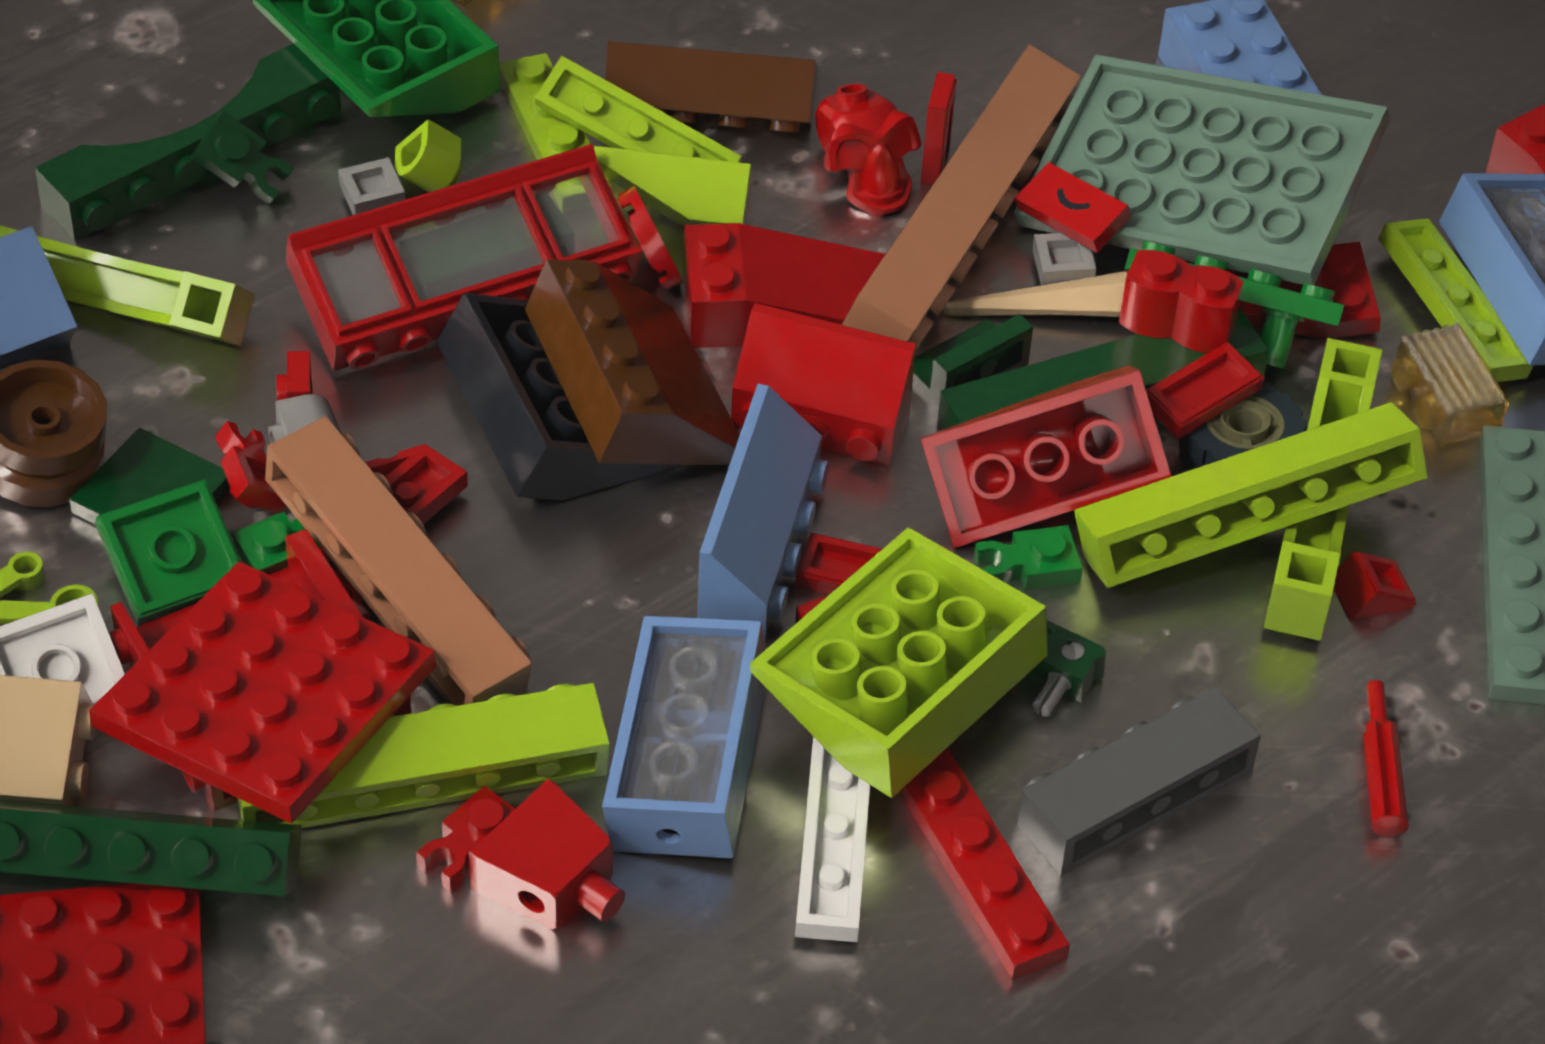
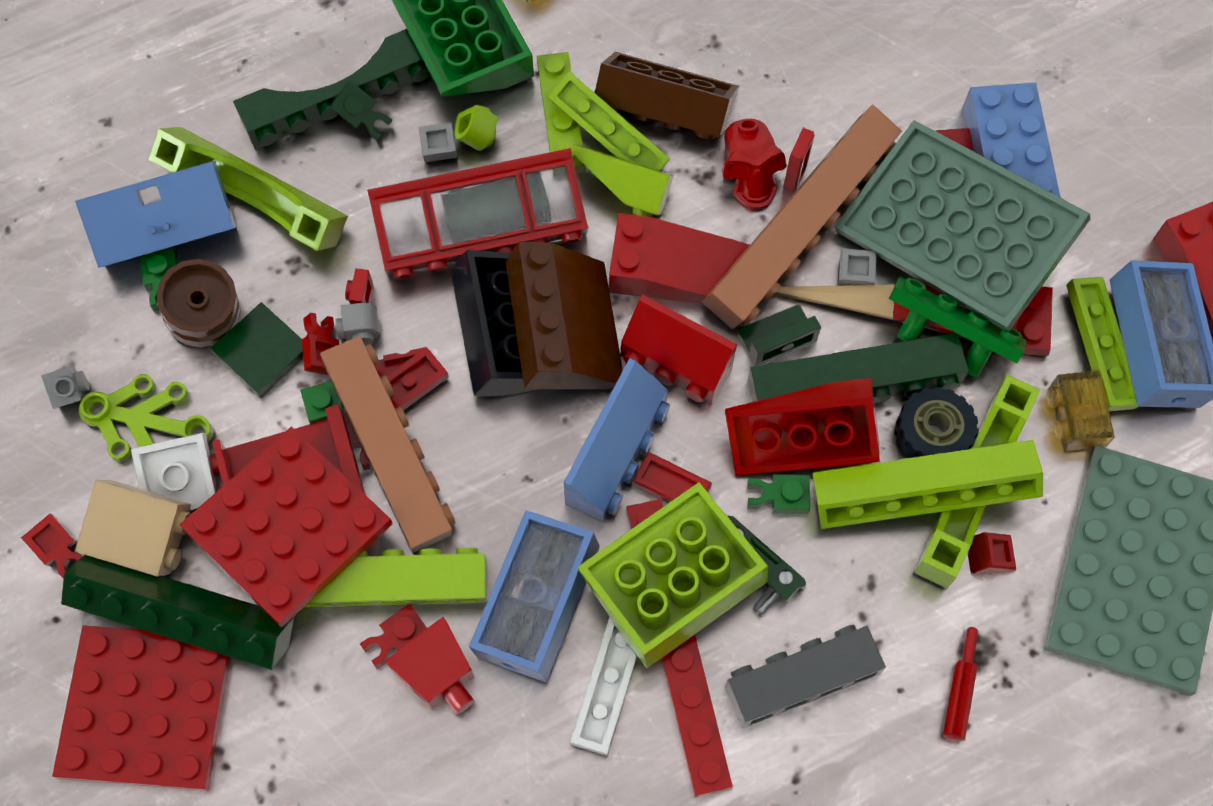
camera: 15 degrees right, 20 degrees up
green tile [95,479,241,626] -> none
red tile [617,186,684,291] -> none
red tile [1014,162,1132,253] -> none
red brick [1119,250,1244,354] -> none
red tile [1146,341,1265,439] -> none

